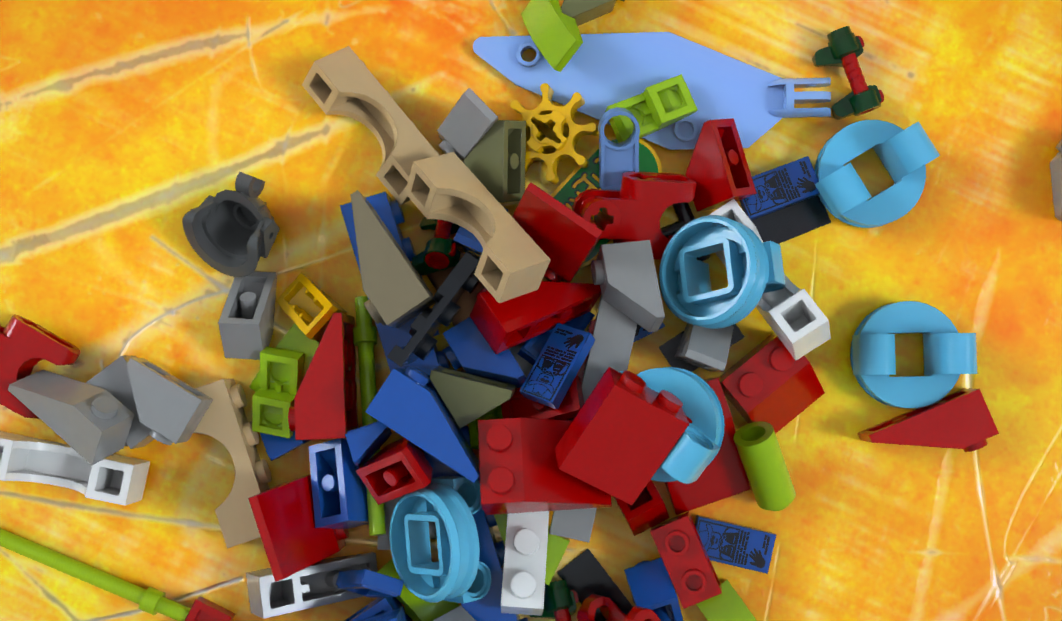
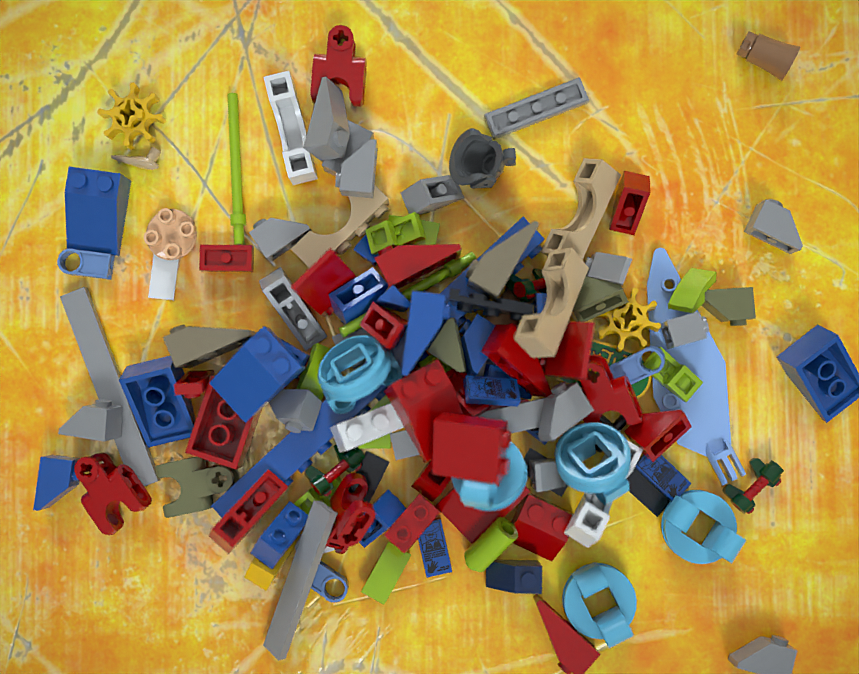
camera: 70 degrees right, 0 degrees up
yellow slope [276,272,347,341] -> none
blue tile [335,569,404,598] -> none
none -> light grey slope [249,218,312,262]
none -> light grey tile [484,77,589,140]
none -> dark blue slope [486,560,542,594]
none -> red slope [609,171,651,235]
none -> light grey brick [661,311,709,349]

